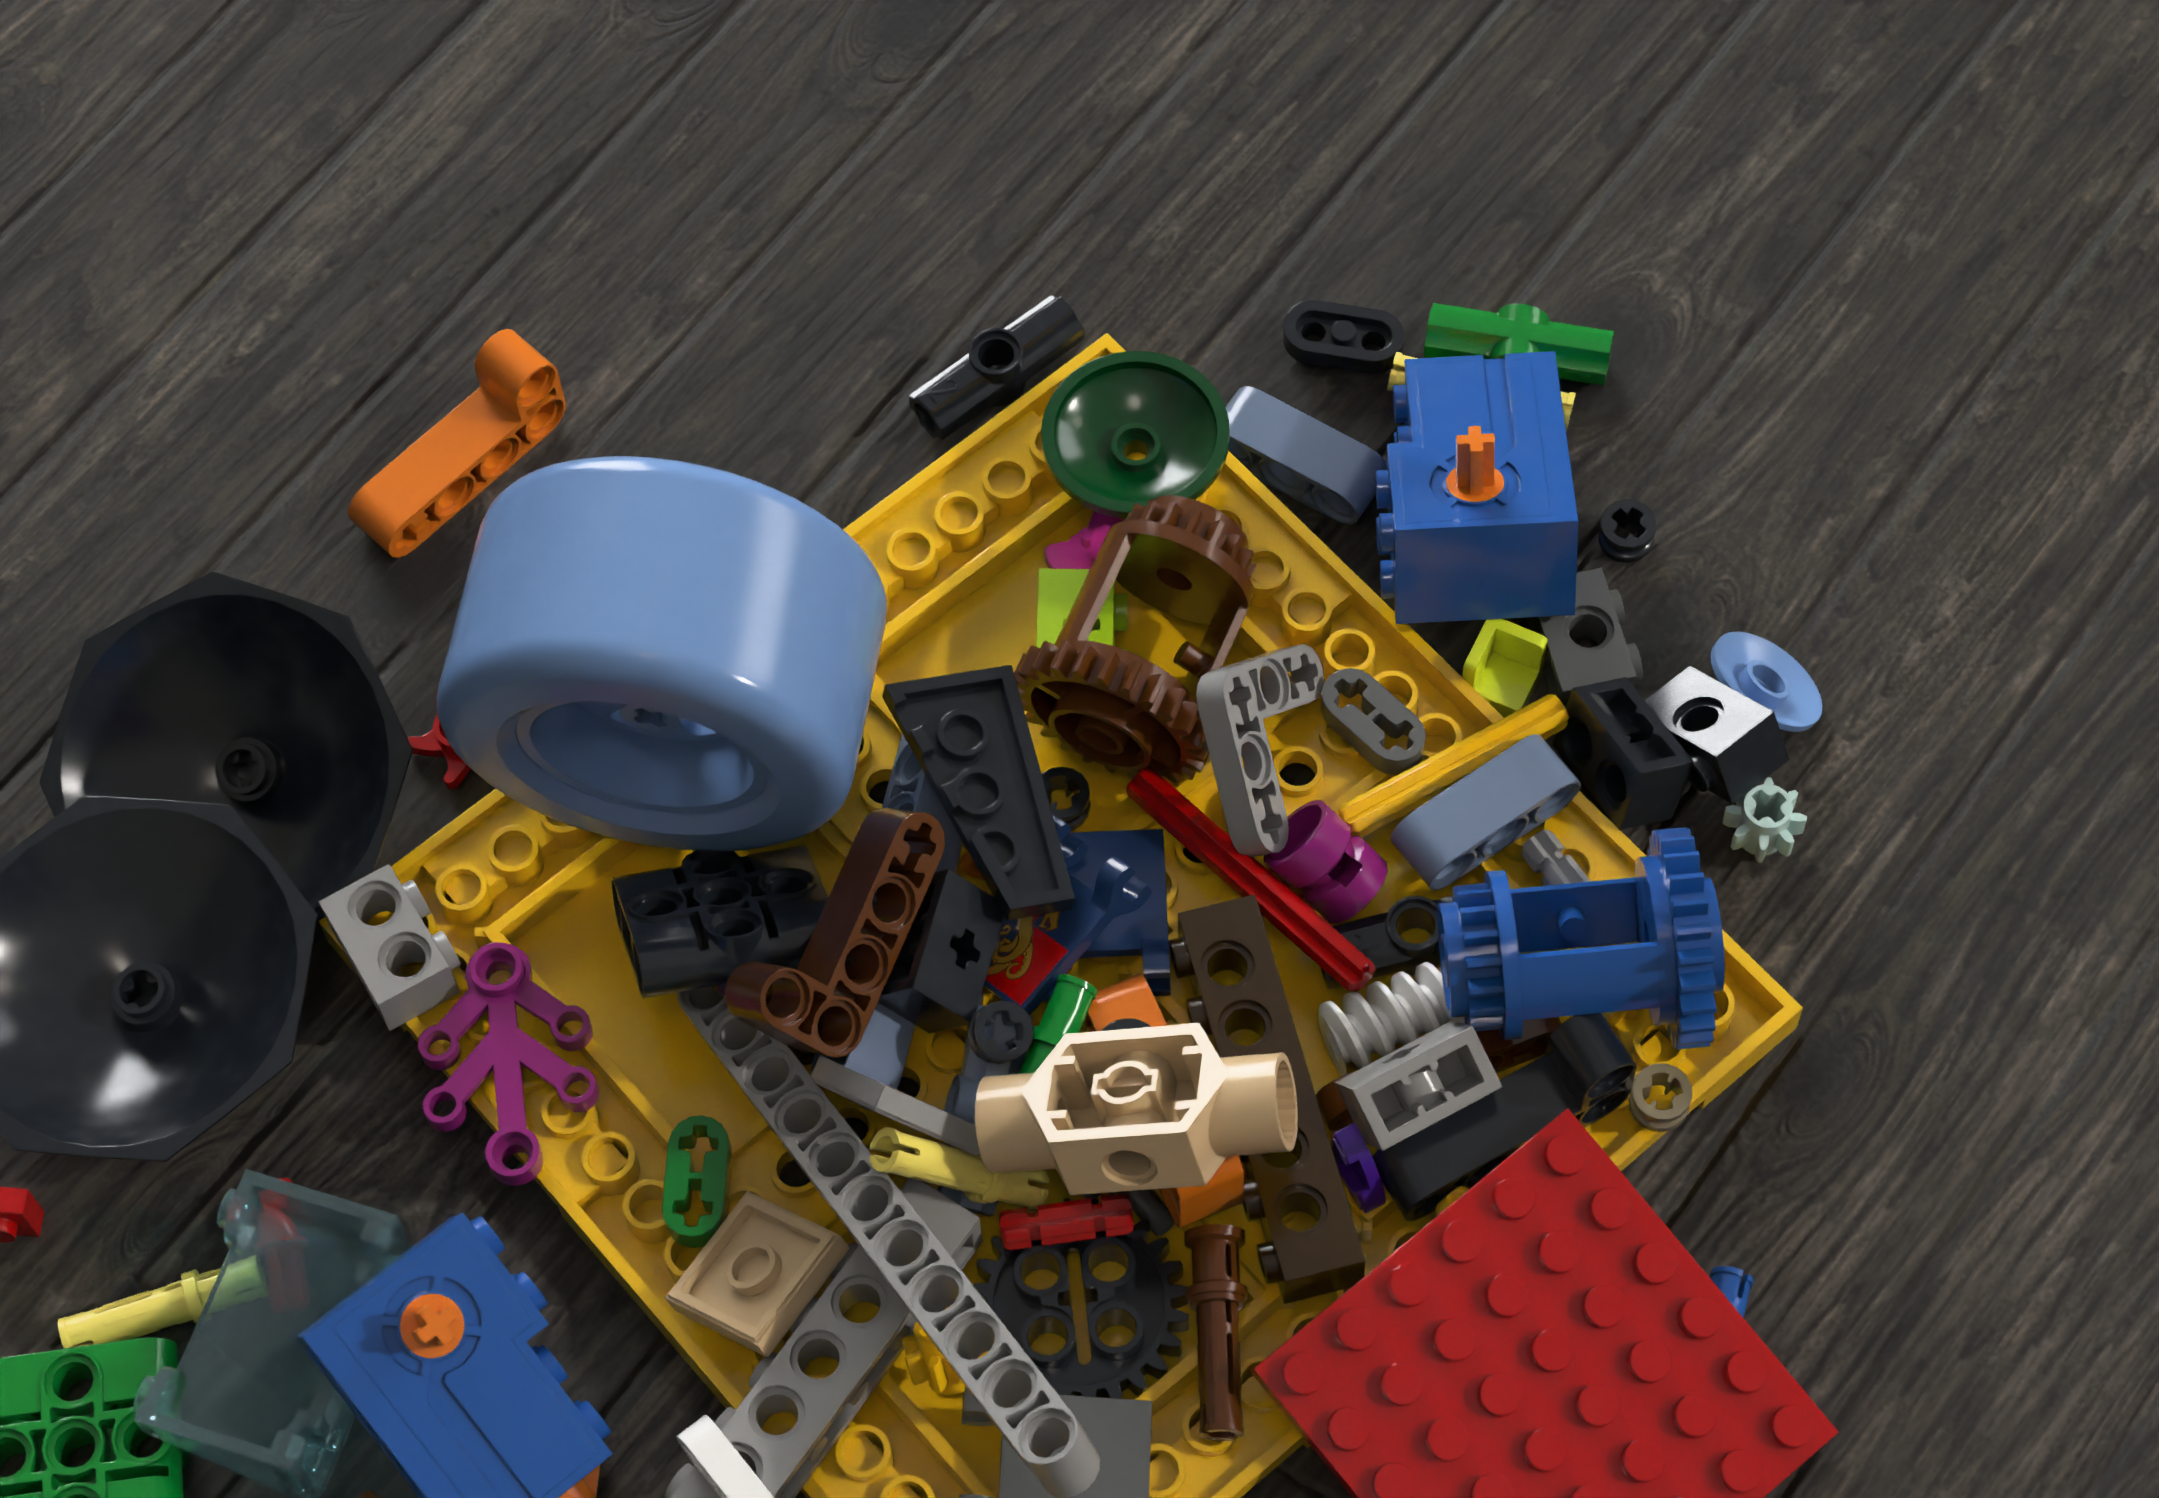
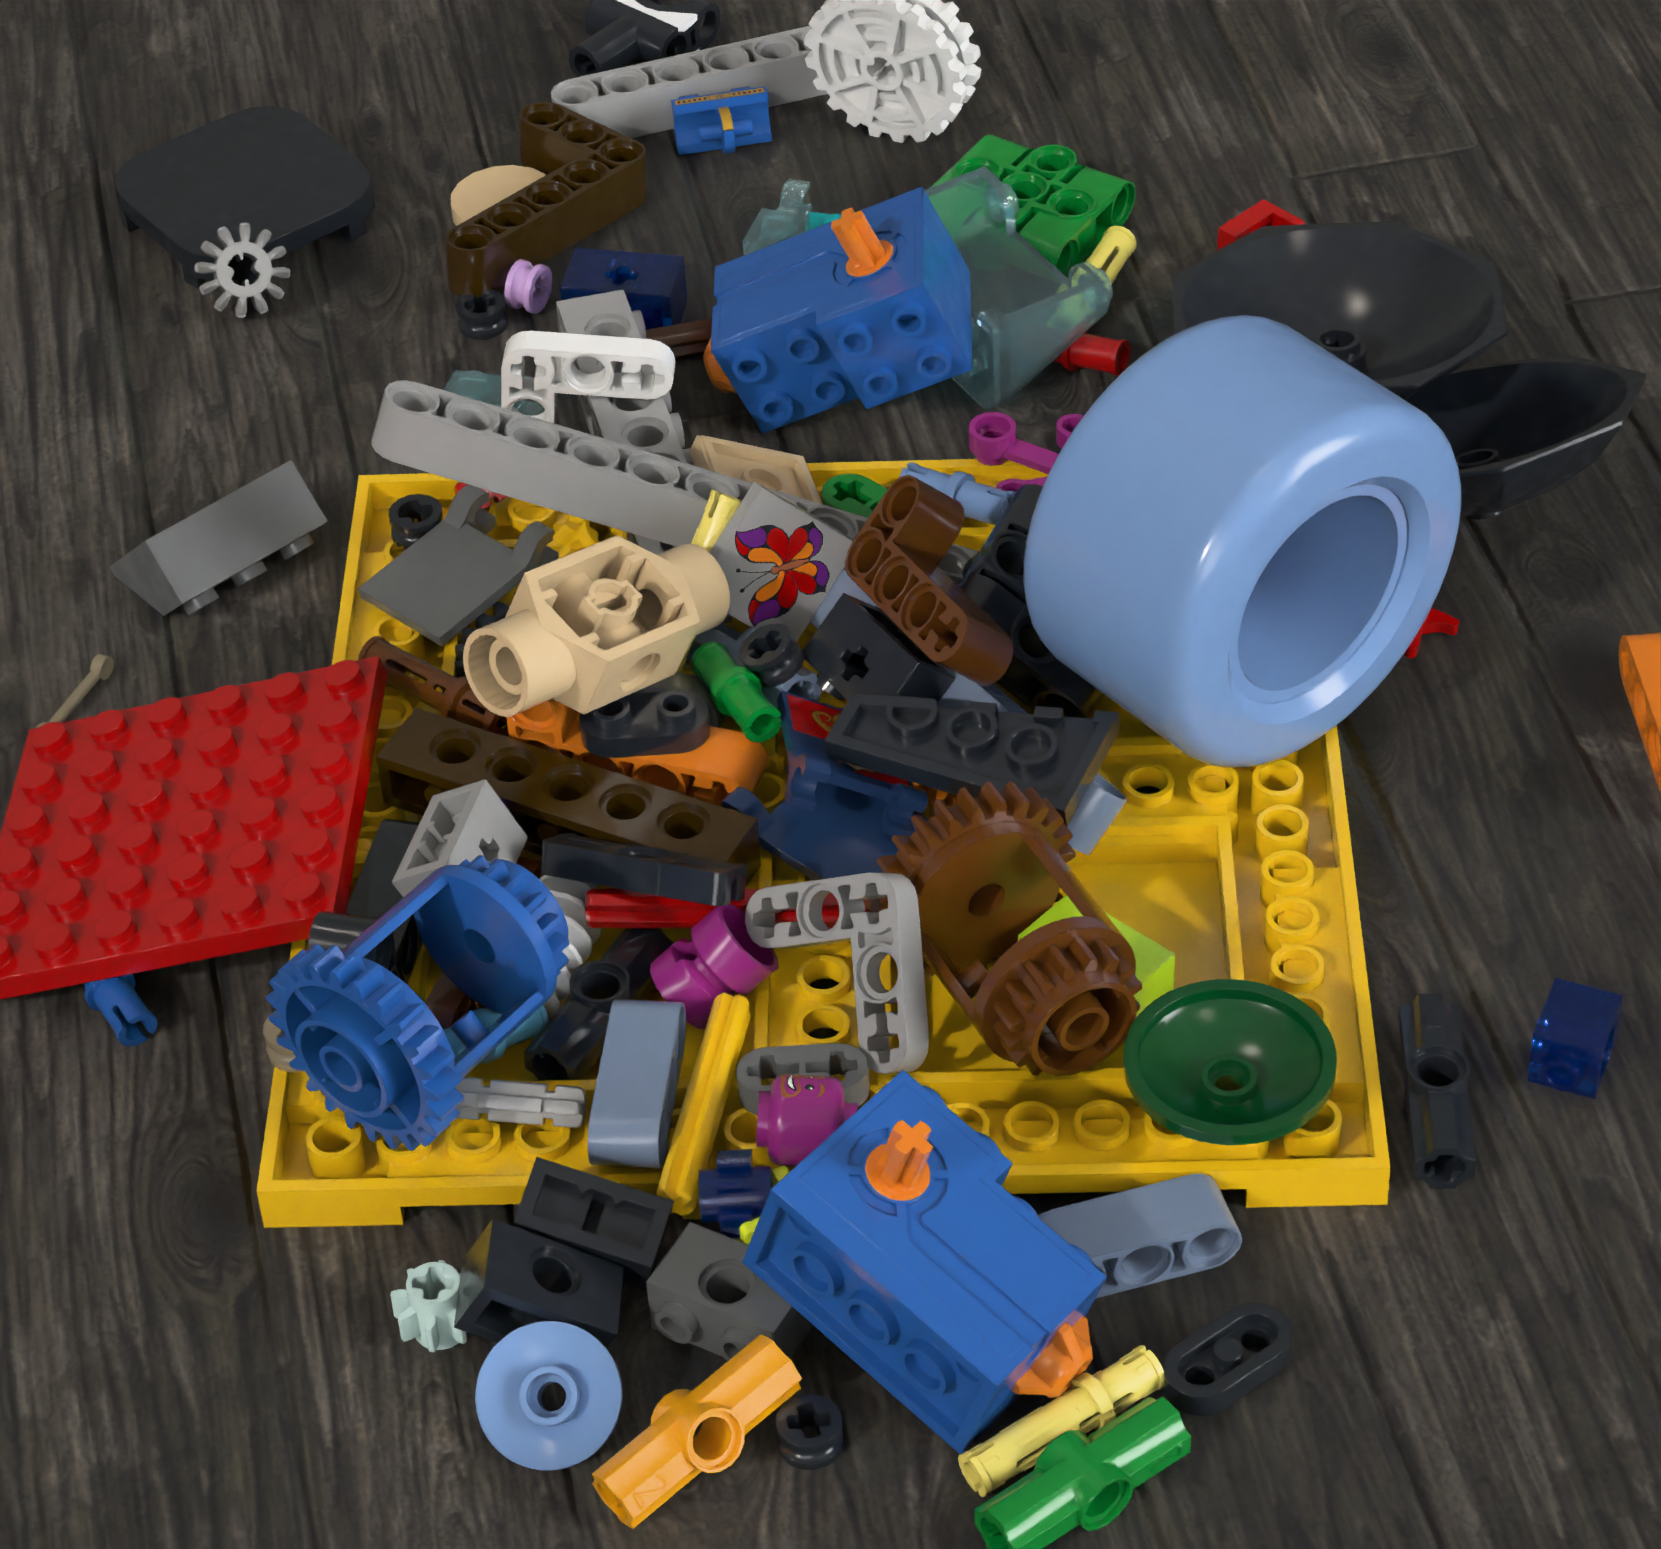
camera: 130 degrees right, 20 degrees down
none -> black piece [541,833,747,906]
none -> light orange piece [592,1334,802,1529]
none -> clear blue gear [699,1149,773,1239]
none -> magenta head [756,1074,858,1167]
none -> medium blue pin [899,462,1016,526]
none -> clear blue brick [1528,978,1623,1099]

